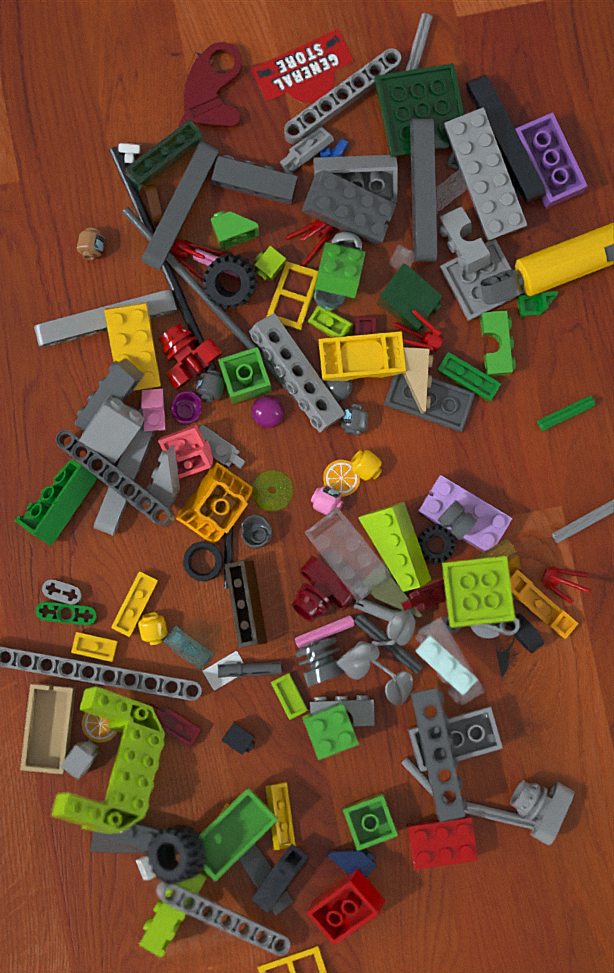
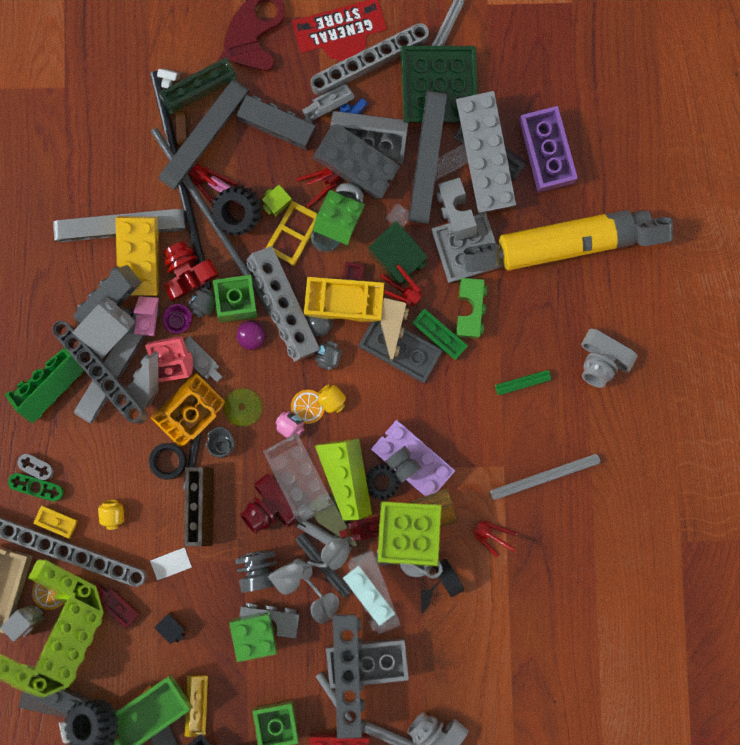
camera: 15 degrees right, 0 degrees up
medium nougat head [77,228,105,260] -> none
yellow plate [111,571,158,637] -> none
clear light blue slope [163,625,214,670] -> none
bright green slope [211,211,259,251] -> none
dark grey pin [218,661,281,679] -> none
lime tile [271,673,308,720] -> none
bright pink axle [295,616,355,648] -> none
lime slope [307,305,355,338] -> none
black beam [466,74,546,203] -> none
light orange slope [510,569,579,639] -> none
green slope [516,291,558,318] -> none

